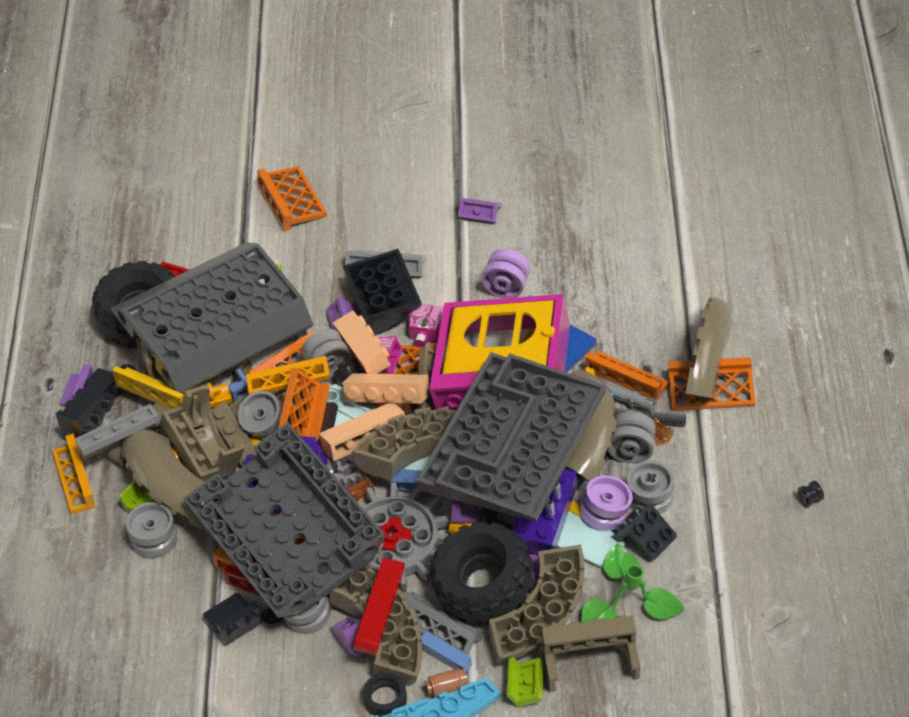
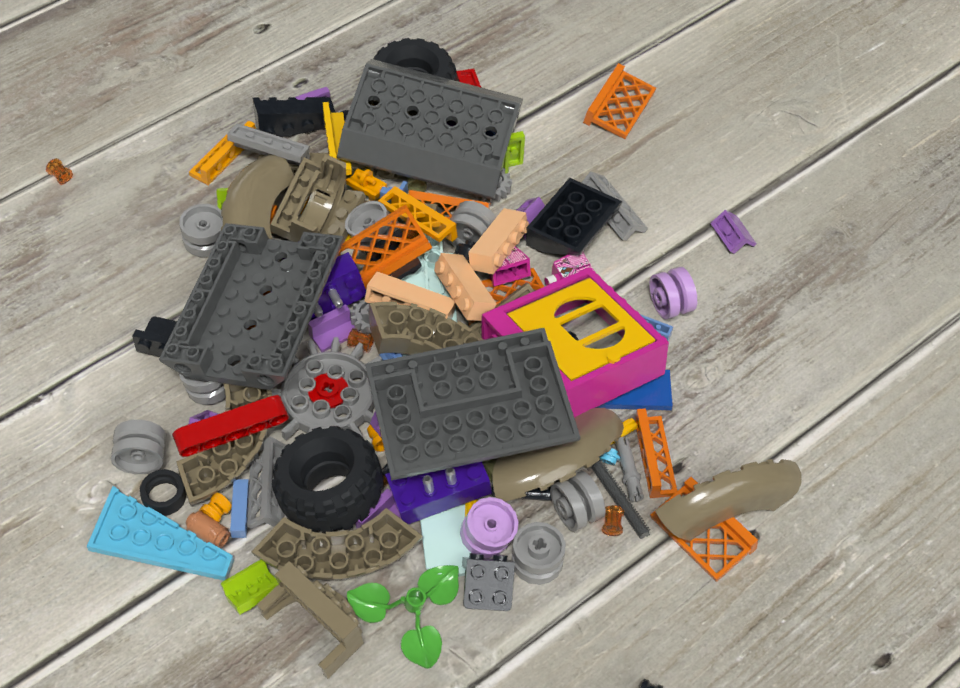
camera: 45 degrees right, 5 degrees up
none -> light grey wheel [111,420,166,474]
none -> light orange wheel [199,492,232,522]

